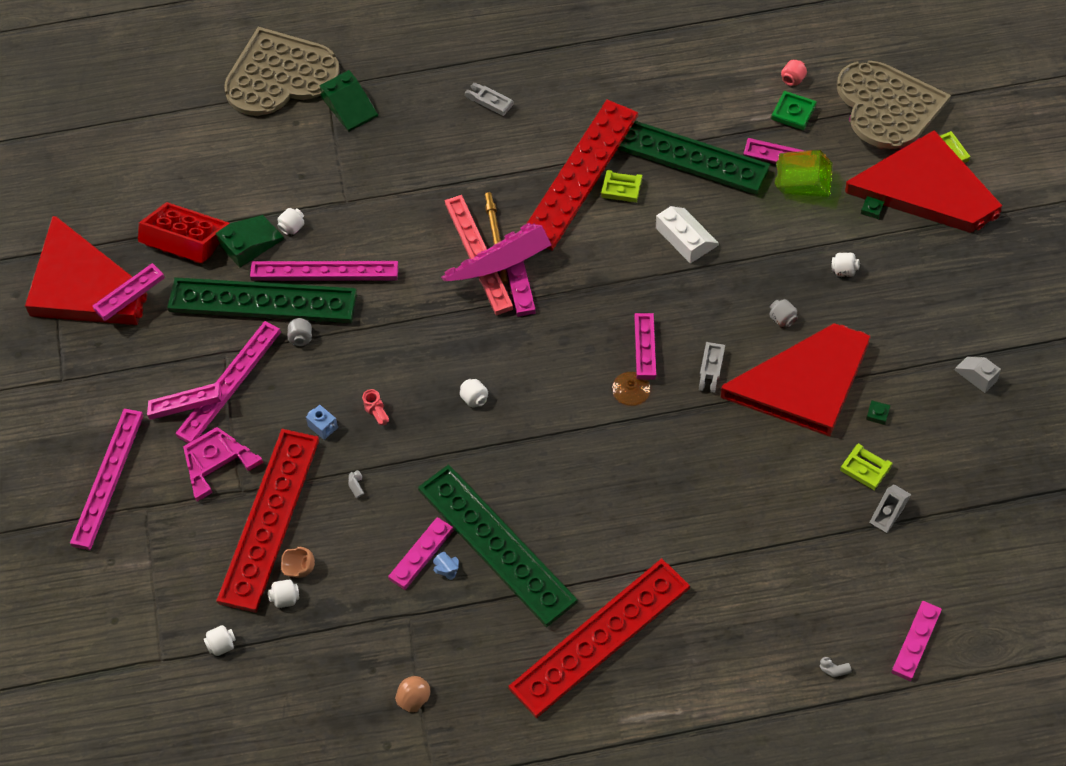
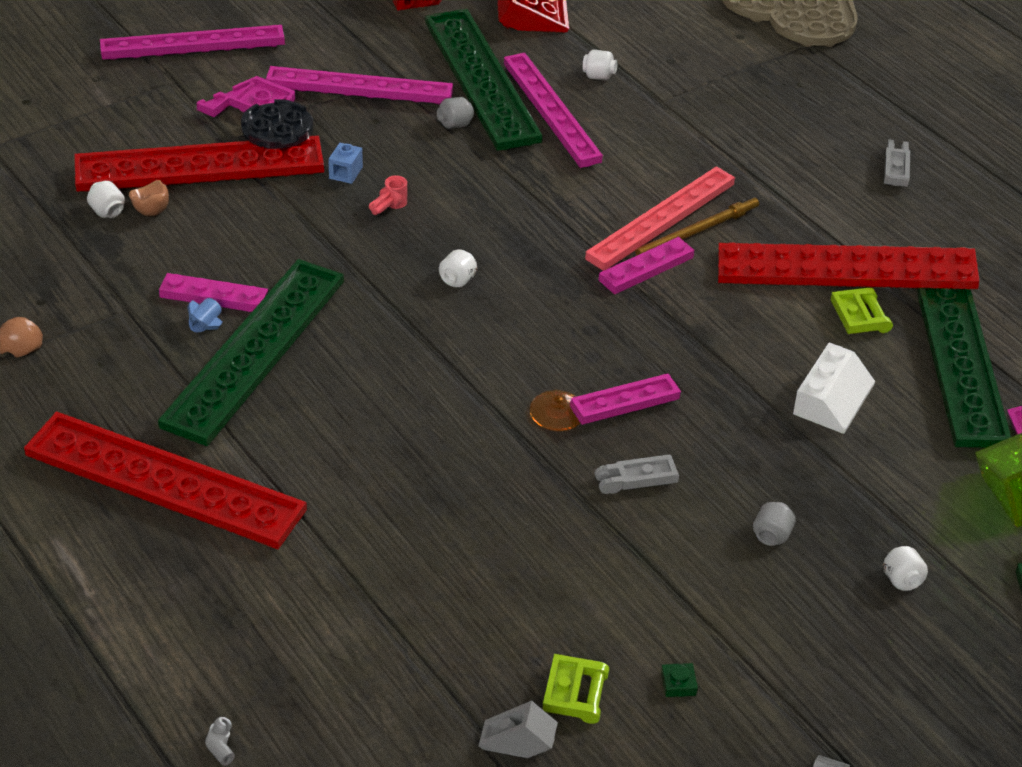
camera: 60 degrees right, 15 degrees down
dark pink plate [147,382,222,420] -> none
white head [204,626,236,656] -> none
dark green slope [216,215,284,268] -> none
dark green slope [319,70,378,132] -> none
light grey arm [348,470,365,498] -> none
dark pink wedge [441,223,551,281] -> none
red slope [721,323,870,437] -> none
none -> black tile [241,99,314,149]

